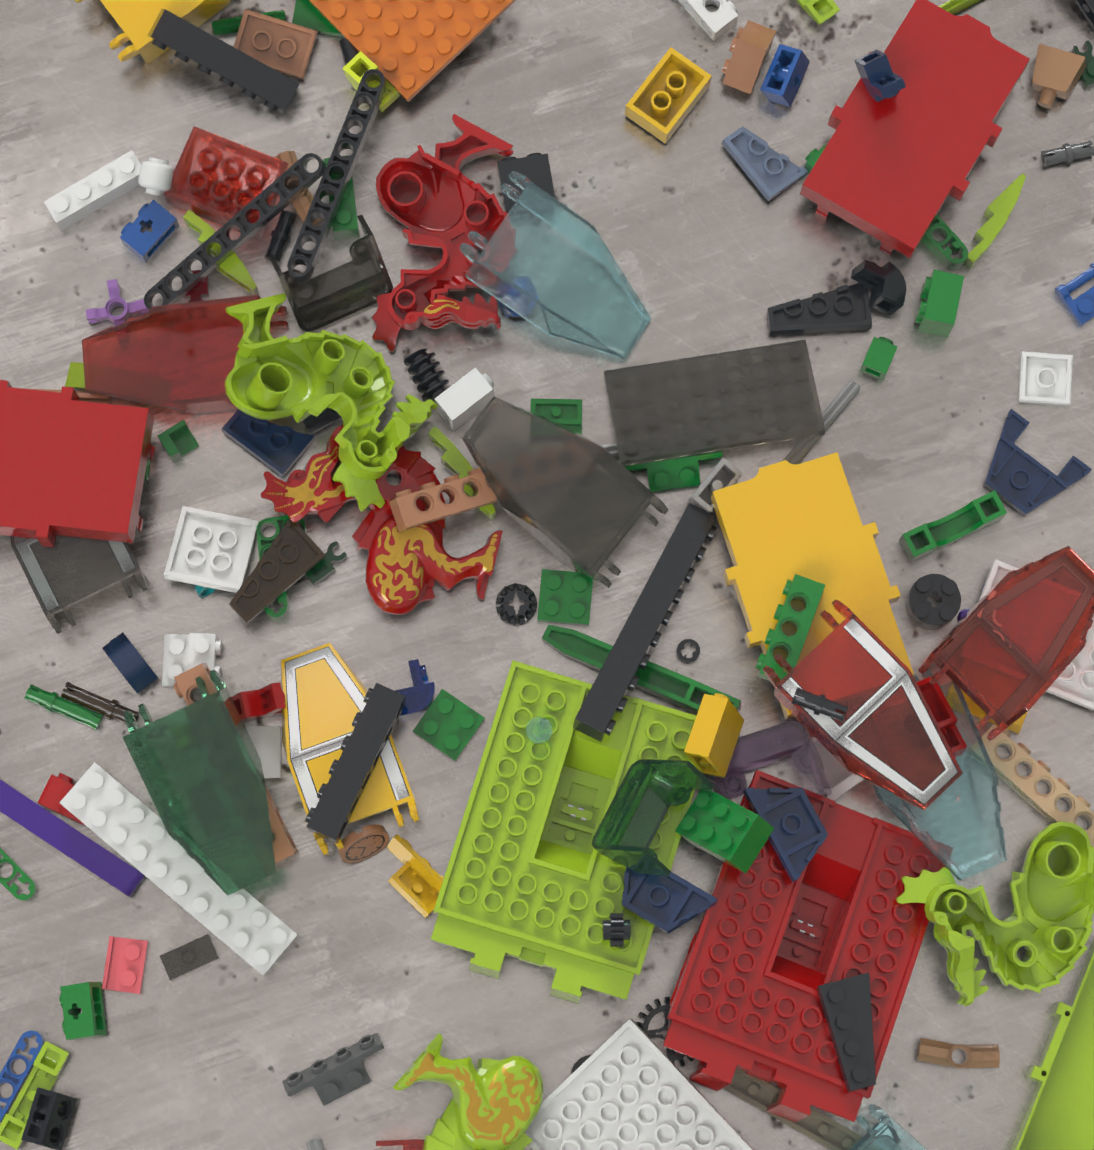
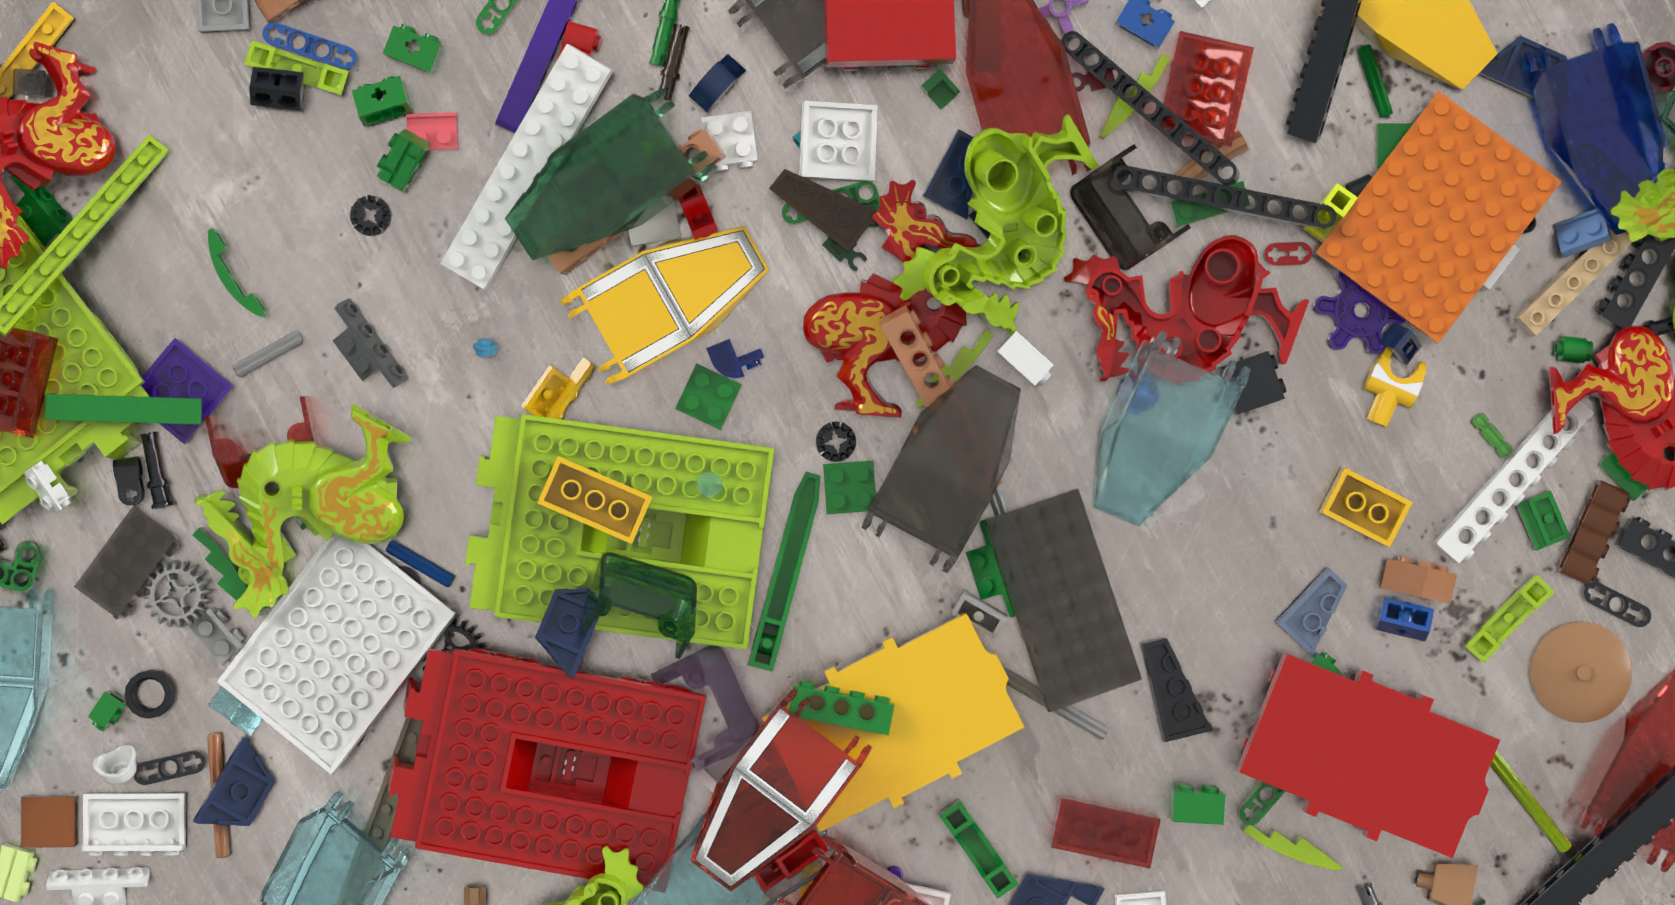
camera: 80 degrees right, 10 degrees up
white head [138,157,174,196] -> none
clear smoke plate [160,934,219,980] -> none
nougat tile [234,9,318,81] -> none
black pin [264,210,297,263] -> none
black brick [305,683,407,844] -> none
nougat tile [338,824,389,863] -> none
black piece [403,349,449,402] -> none
green plate [530,398,582,438] -> none
black brick [573,503,718,742] -> none
black gear [603,913,631,947] -> none
green brick [675,786,774,874] -> none
black bush [676,639,700,663] -> none
yellow brick [684,693,744,778] -> none
dark blue wing [743,788,828,882] -> none
black pin [791,687,848,722] -> none
black wing [816,972,876,1093] -> none
black brick [851,259,906,316] -> none
dark blue brick [855,49,906,102] -> none
green brick [860,337,898,380] -> none
black brick [905,574,961,630] -> none
none -> black gear [350,195,390,236]
none -> green brick [377,129,431,191]
none -> green brick [382,24,443,74]
none -> blue axle [385,540,455,587]
none -> dark azure plate [473,338,498,356]
none -> yellow brick [537,456,652,544]
none -> clear red brick [1049,795,1161,869]
none -> red beam [1263,242,1312,266]
none -> dark purple plate [1315,271,1406,354]
none -> yellow connector [1364,348,1427,428]
none -> dark blue slope [1379,323,1422,366]

